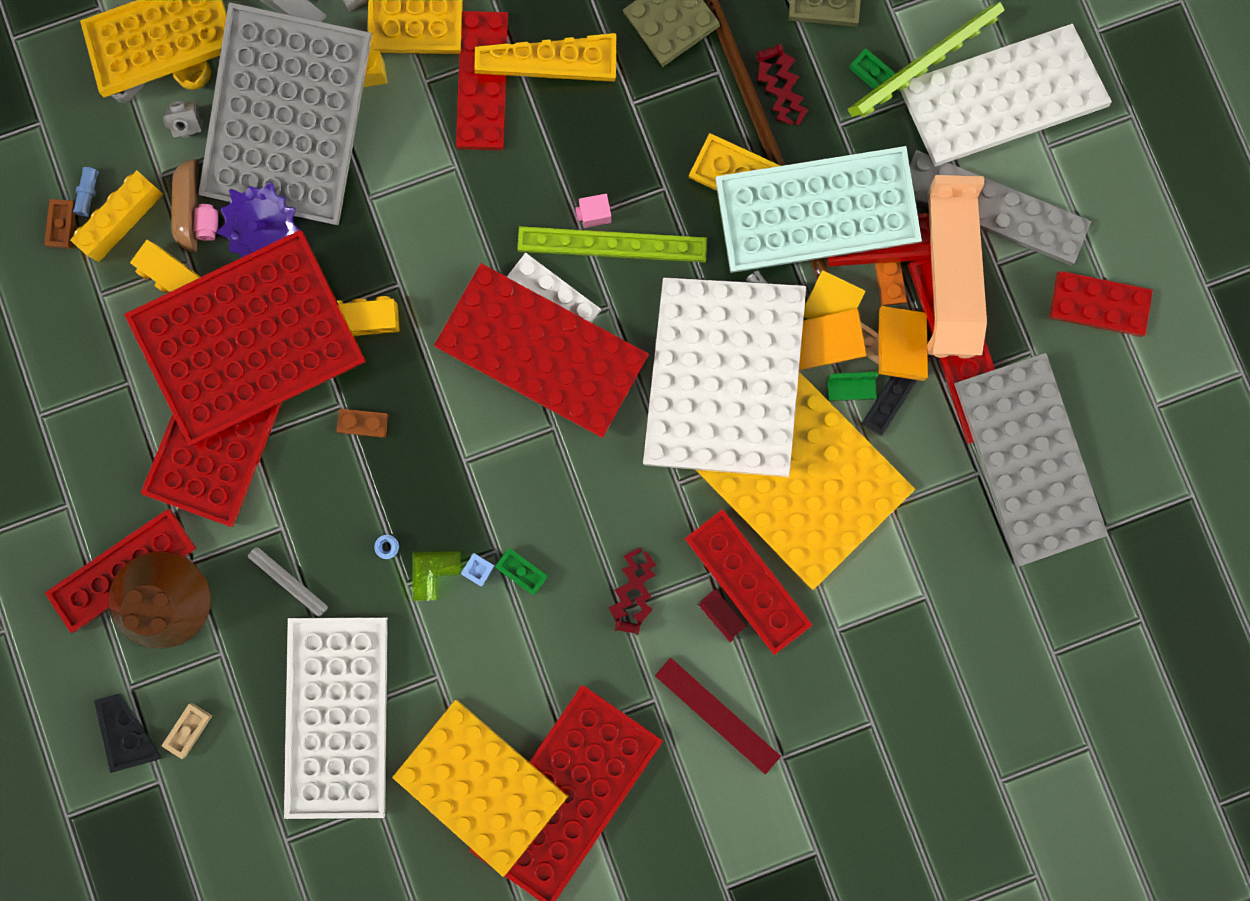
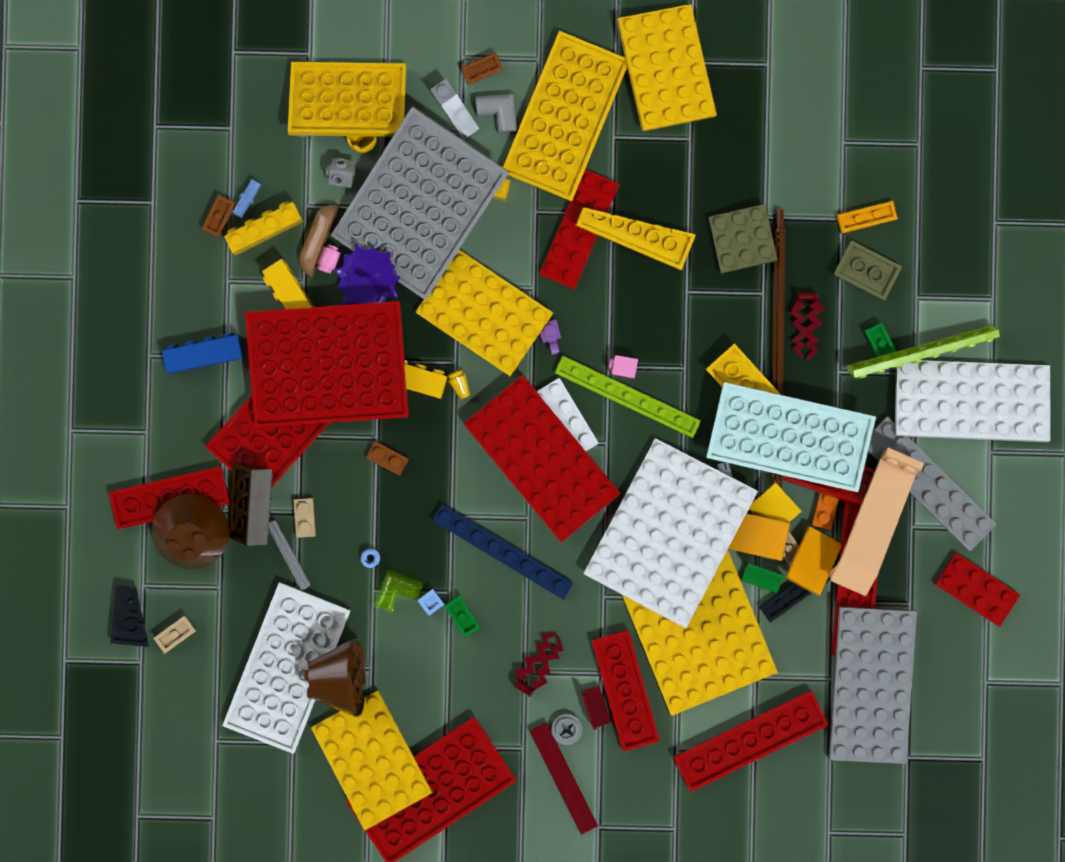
camera: 25 degrees right, 5 degrees up
none -> blue brick [162,332,244,374]
none -> dark brown slope [229,462,273,546]
none -> tan plate [294,498,316,538]
none -> reddish brown cone [305,639,366,717]
none -> yellow plate [415,250,553,377]
none -> dark blue plate [432,504,573,600]
none -> yellow cone [448,369,471,399]
none -> medium lavender plate [540,320,561,355]
none -> light grey gear [552,714,582,745]
none -> red plate [673,690,828,792]

